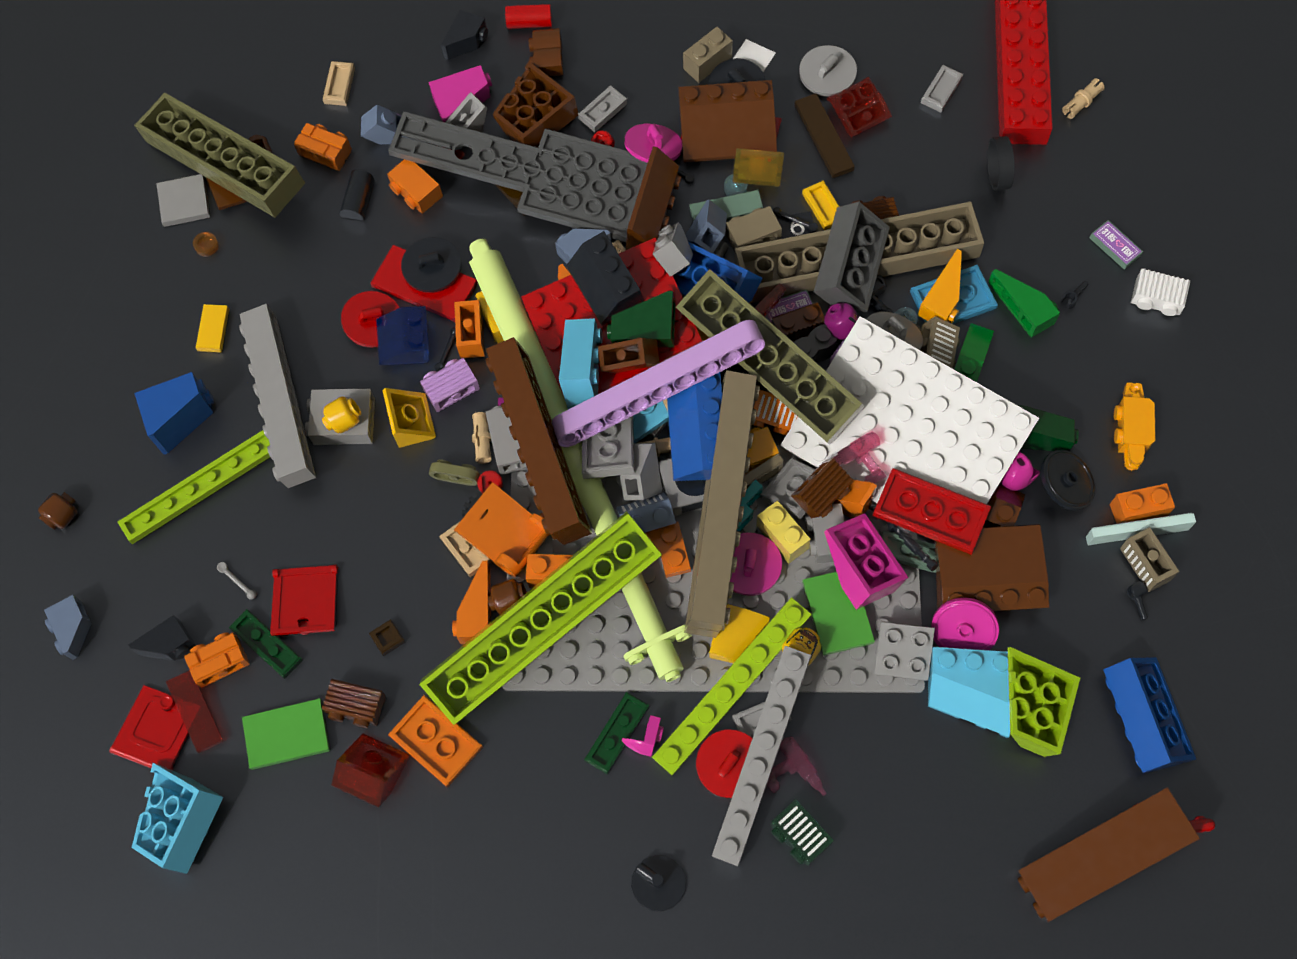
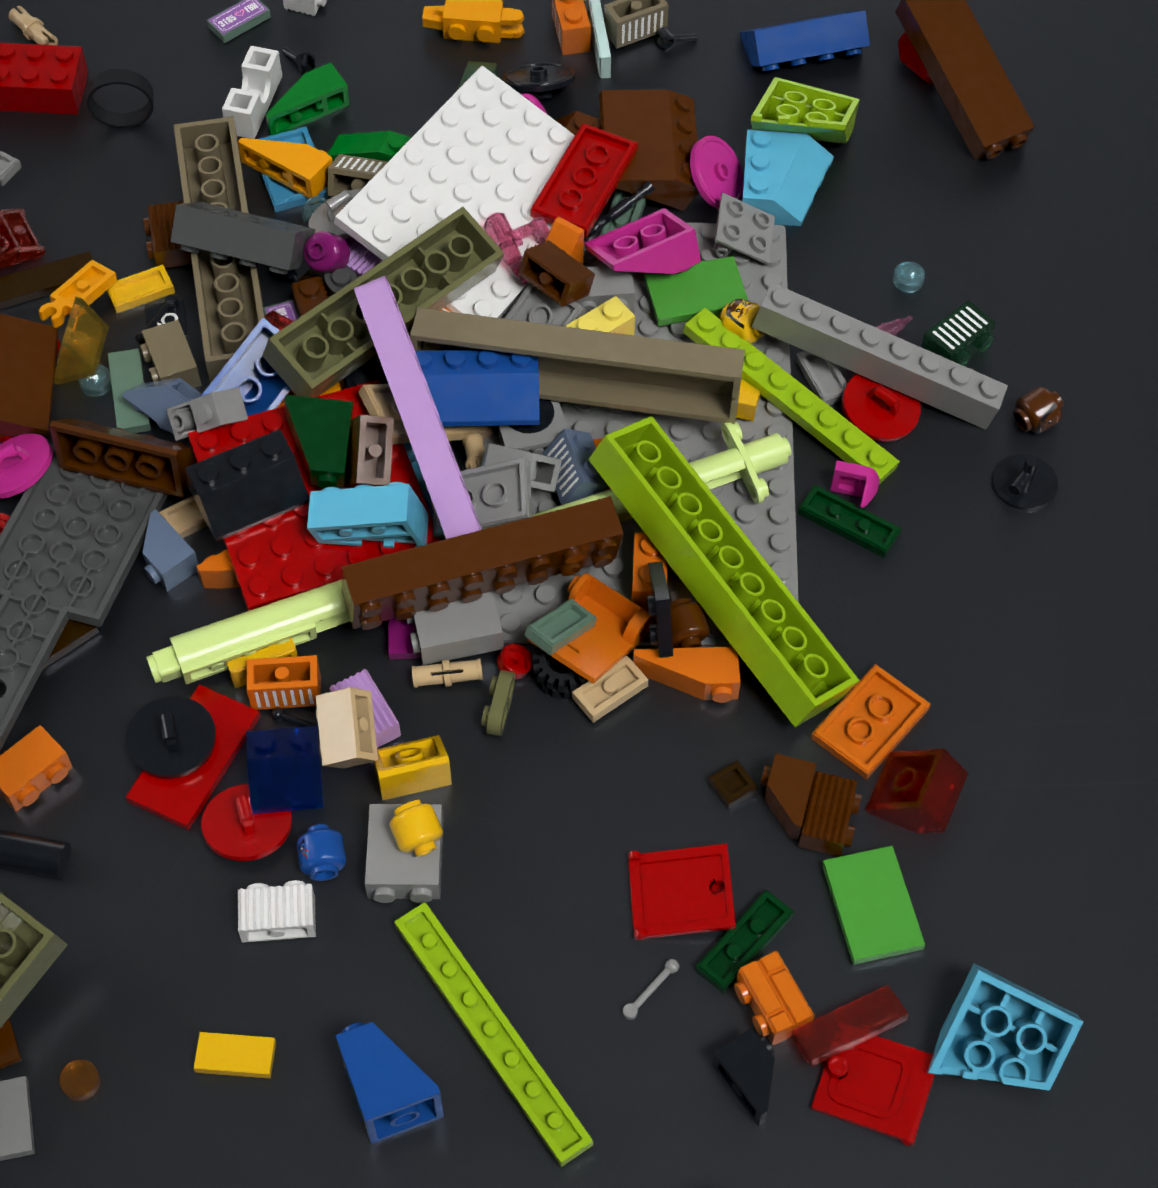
camera: 95 degrees left, 10 degrees down
light grey brick [239,304,316,488] -> none
none -> light orange plate [39,260,117,328]
none -> white arch [222,46,282,139]
none -> white brick [238,880,316,943]
none -> blue head [297,824,346,881]
none -> tan brick [316,687,378,769]
none -> sand green tile [524,598,597,655]
none -> black wing [647,562,673,658]
none -> reddish brown slope [760,753,817,841]
none -> clear light blue tile [893,262,925,293]
none -> reddish brown head [1013,387,1064,434]

